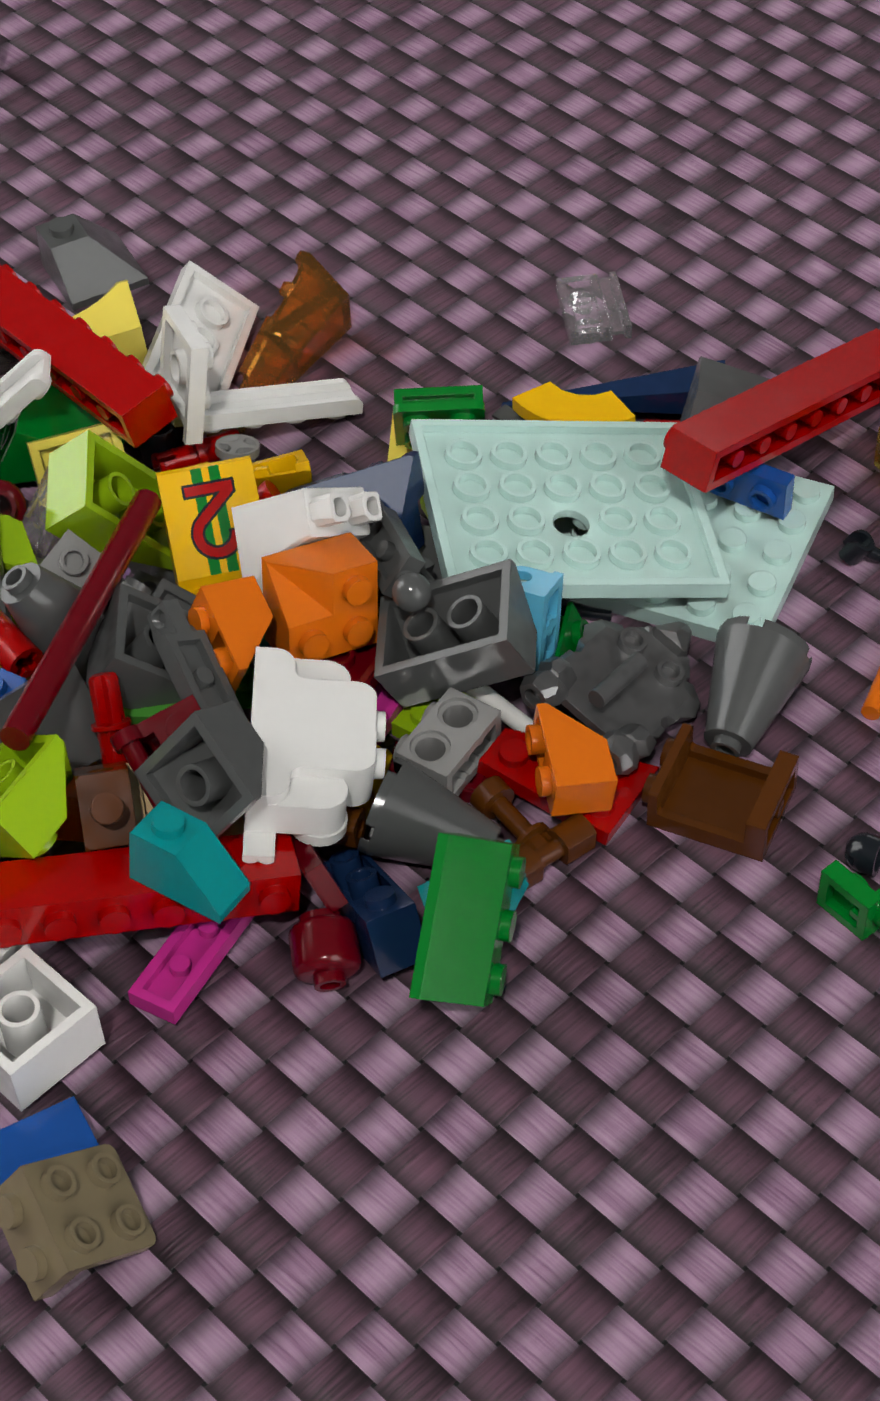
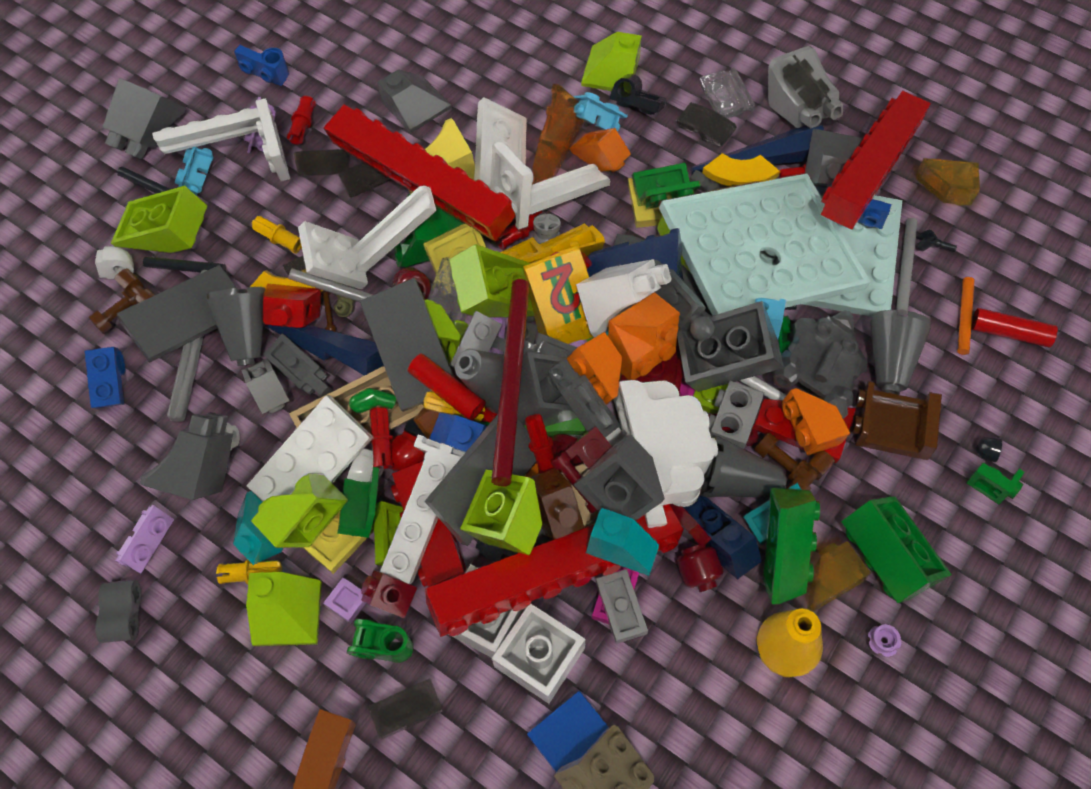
camera: 10 degrees left, 15 degrees up
none -> orange slope [569,128,631,172]
none -> medium azure hinge [573,92,628,131]
none -> lime slope [581,32,642,93]
none -> light grey plate [595,569,648,644]
none -> black plate [610,73,666,115]
none -> clear smoke slope [676,102,737,146]
none -> yellow cone [756,608,823,677]
none -> light grey hips [768,46,843,128]
none -> clear smoke hinge [782,55,831,110]
none -> clear yellow slope [808,541,871,612]
none -> green slope [841,496,952,603]
none -> lavender plate [868,624,901,657]
none -> light grey bar [896,218,917,315]

